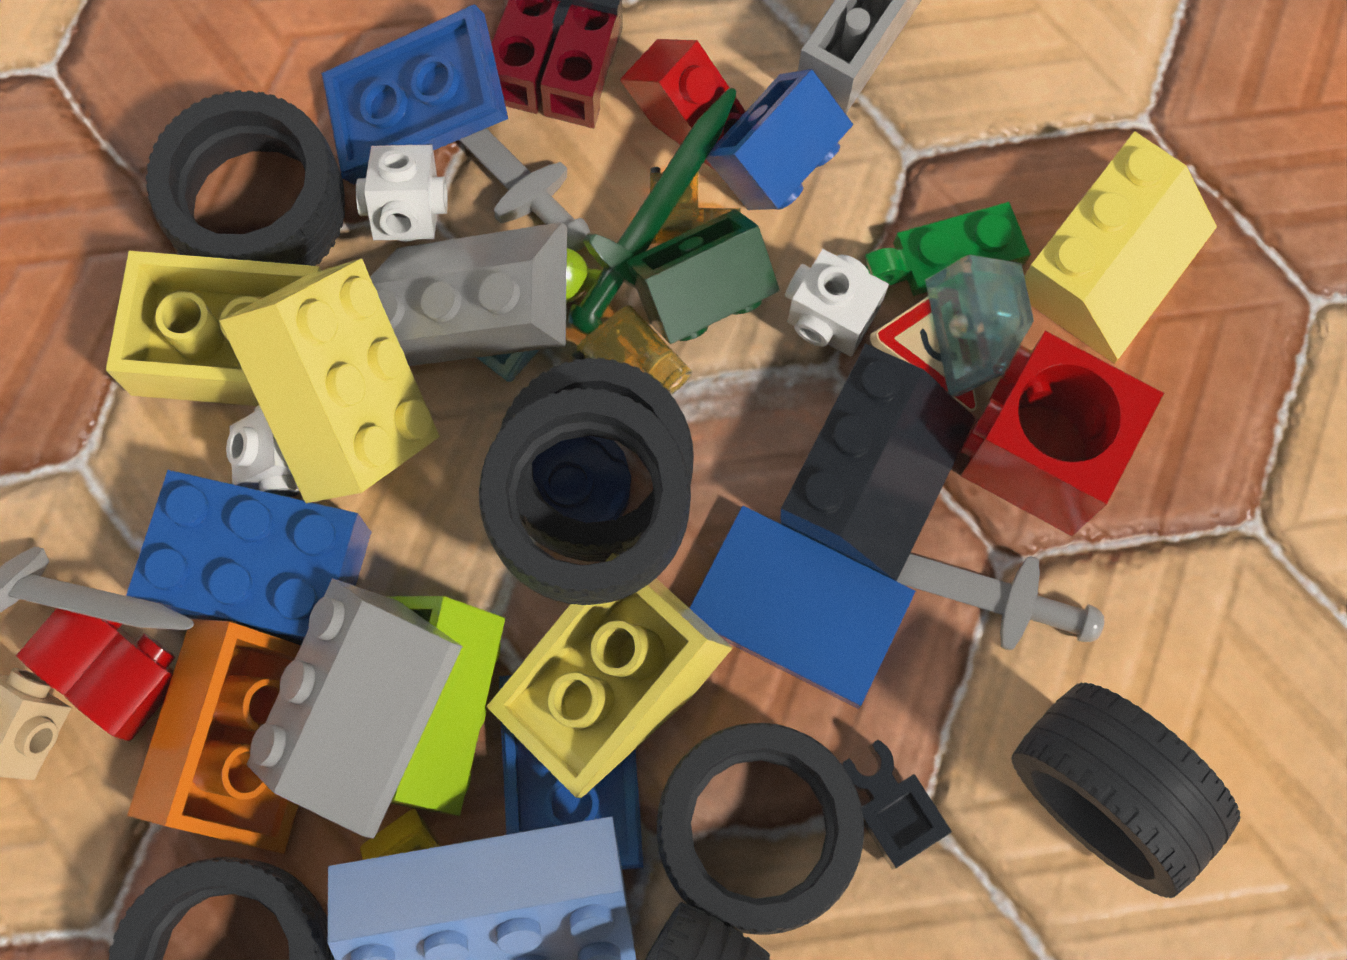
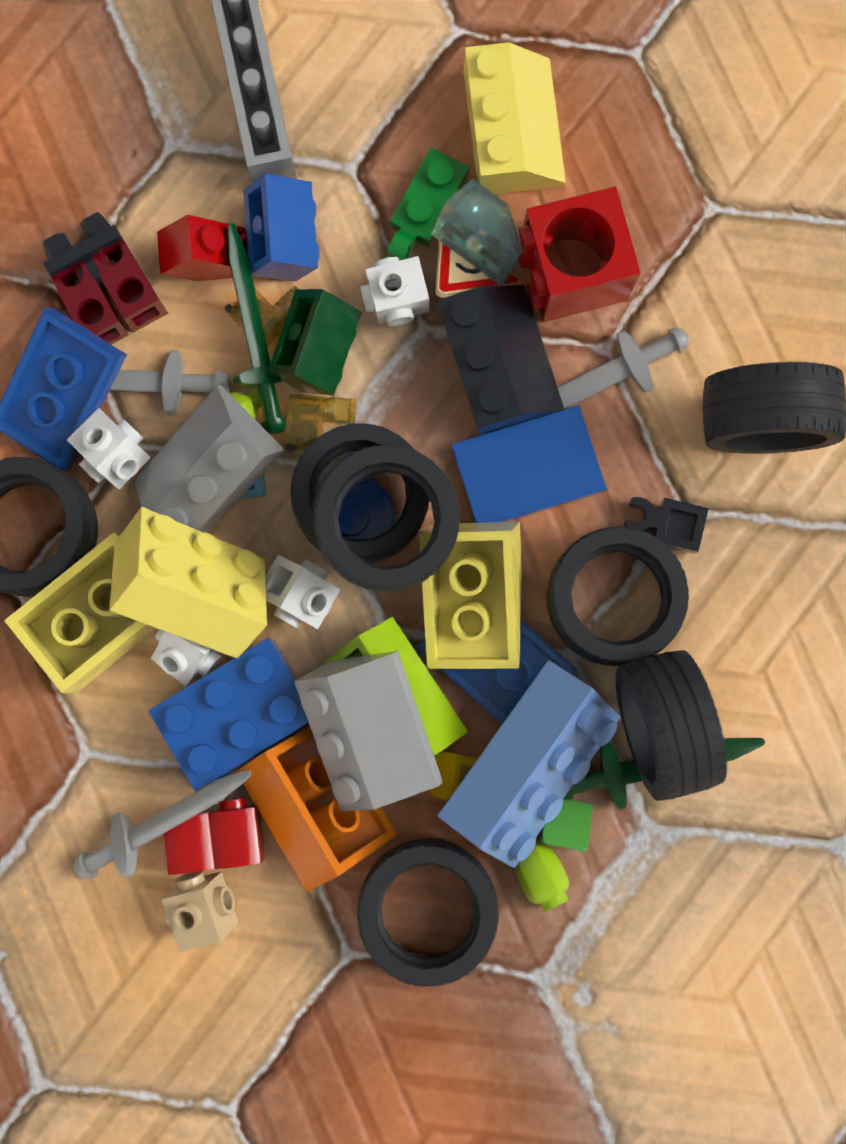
camera: 40 degrees left, 10 degrees up
none -> white brick [265,555,340,629]

